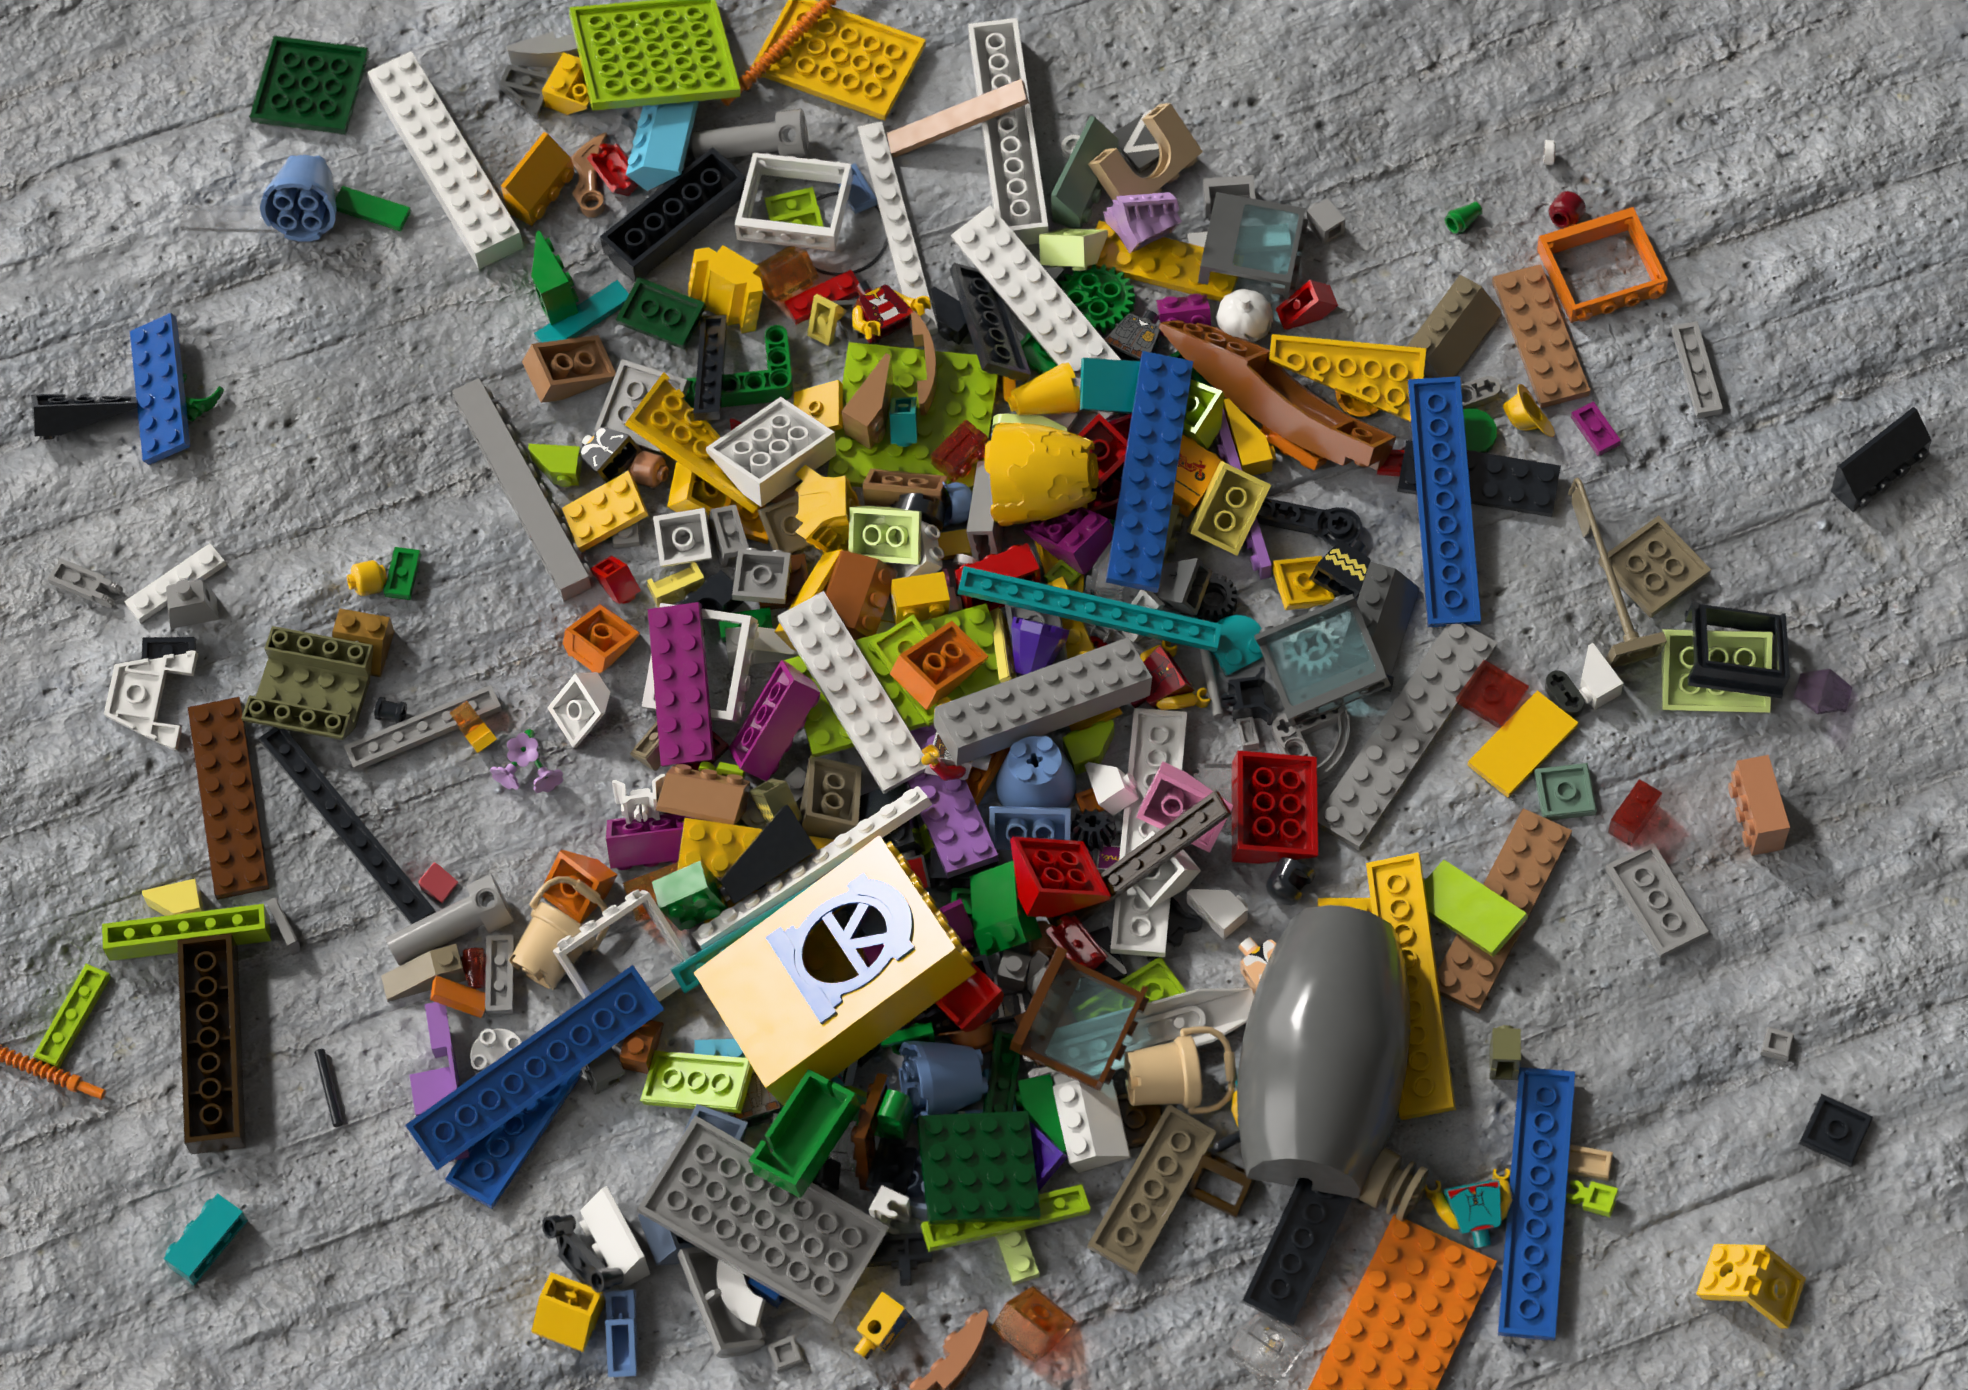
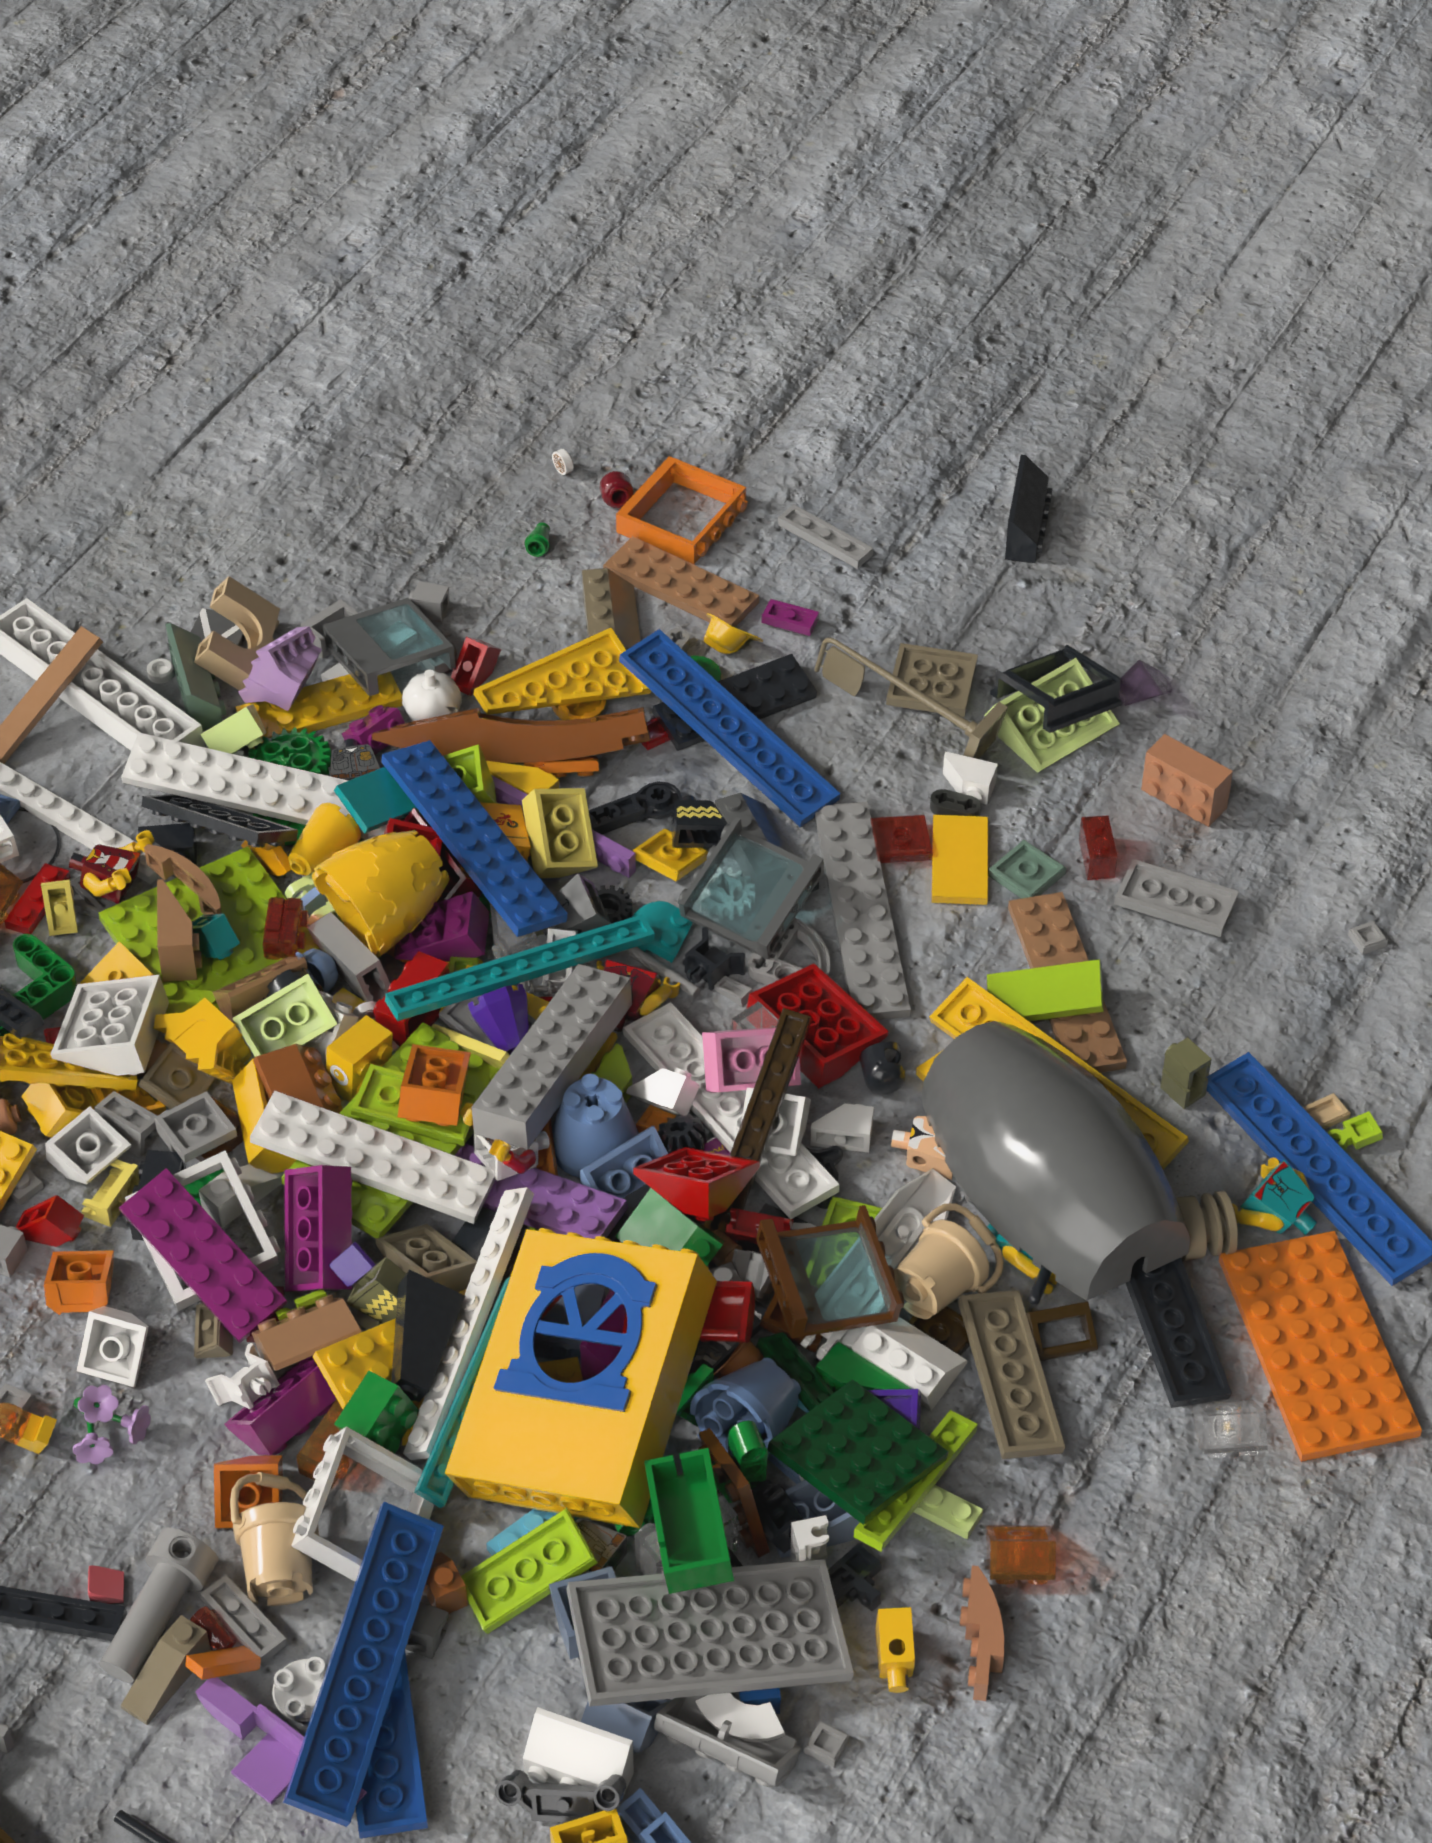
camera: 45 degrees left, 15 degrees down
none -> slope [329,1242,375,1287]

